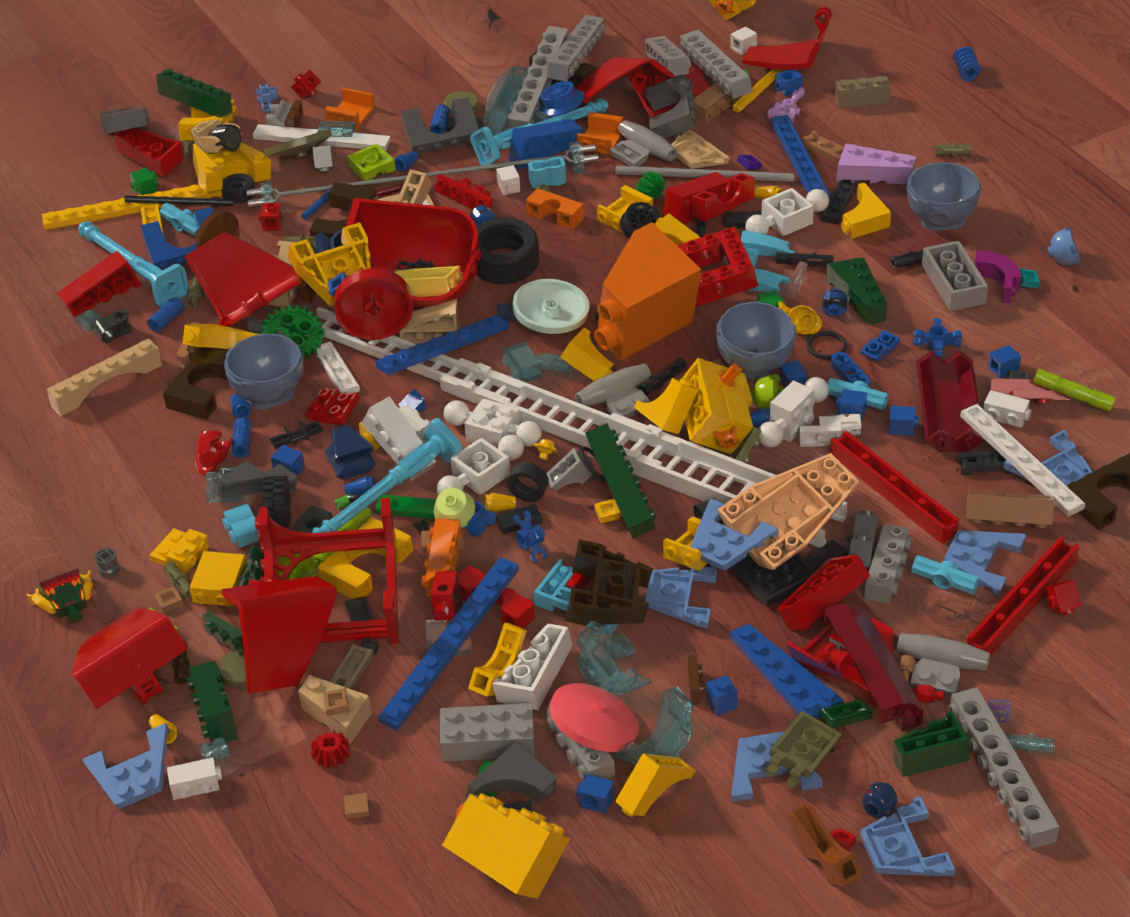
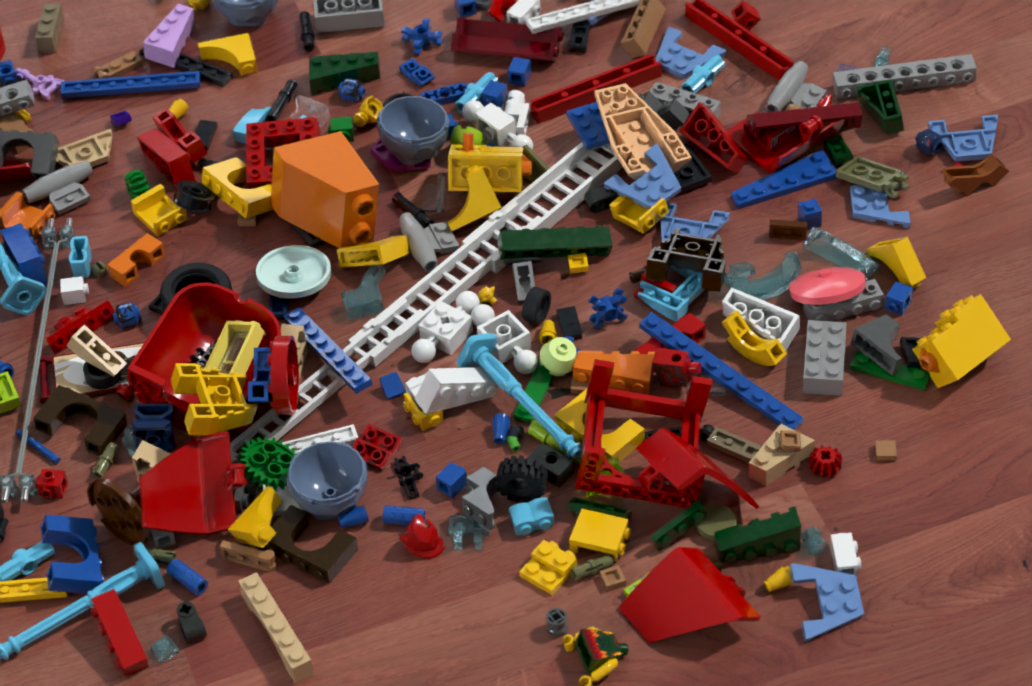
camera: 80 degrees left, 5 degrees up
dark blue piece [324,425,376,480] -> none
light grey piece [615,166,794,182] -> none
white brick [745,188,829,236] -> none

